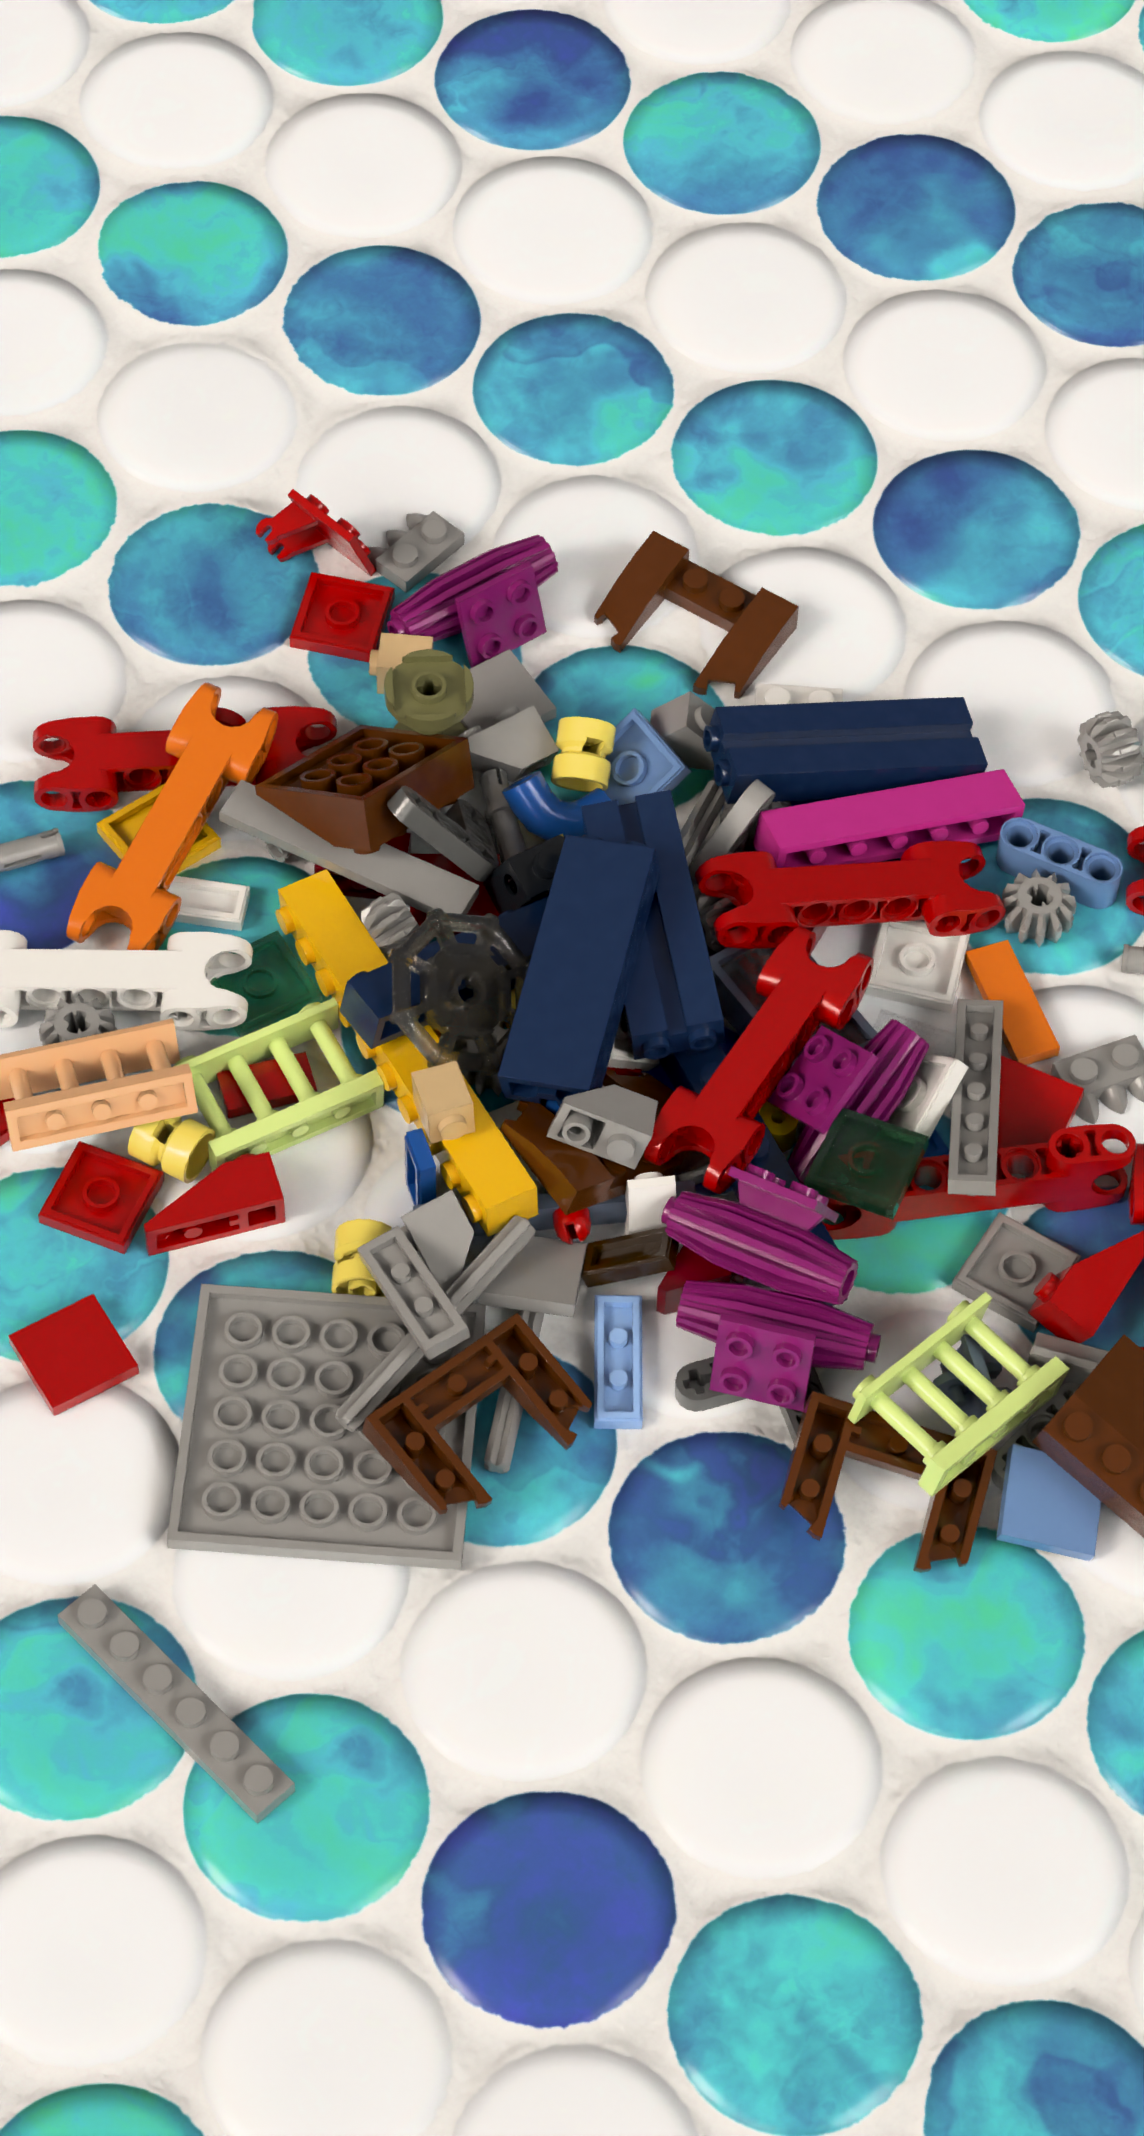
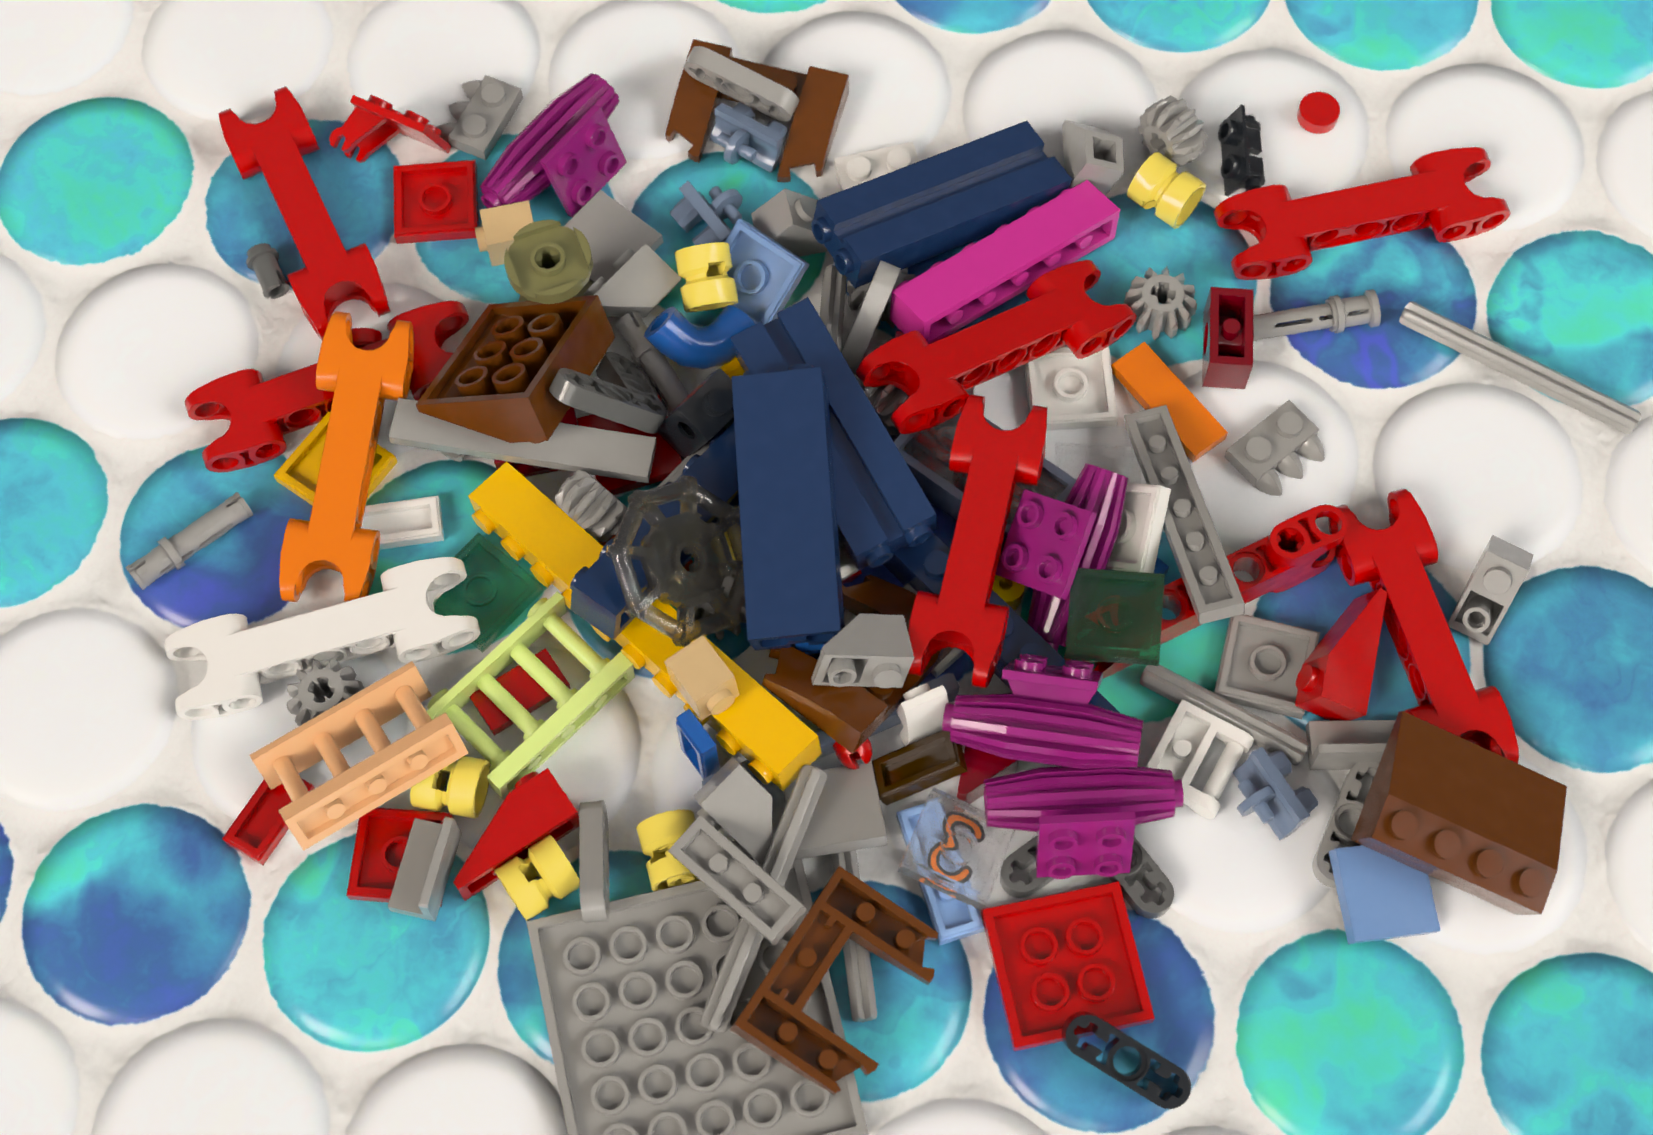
camera: 15 degrees left, 10 degrees up
red tile [8,1294,139,1416] -> none
reddish brown wedge [779,1391,998,1573] -> none
yellowish green fence [847,1292,1070,1497] -> none
medium blue beam [996,817,1123,909] -> none
red tile [998,1055,1084,1148] -> none
none -> red piece [218,86,391,341]
none -> dark grey pin [246,243,290,299]
none -> light grey panel [387,817,462,922]
none -> light yellow wheel [494,835,580,921]
none -> light grey beam [579,800,610,923]
none -> sand blue hips [669,181,743,245]
none -> light grey beam [684,46,799,122]
none -> sand blue hips [710,102,787,172]
none -> clear tile [897,787,1015,911]
none -> red plate [981,881,1155,1051]
none -> light grey slope [1062,120,1125,196]
none -> black beam [1062,1011,1191,1109]
none -> light yellow wheel [1127,152,1206,229]
none -> light grey axle [1140,662,1309,765]
none -> white plate [1146,699,1254,819]
none -> dark red brick [1202,287,1254,389]

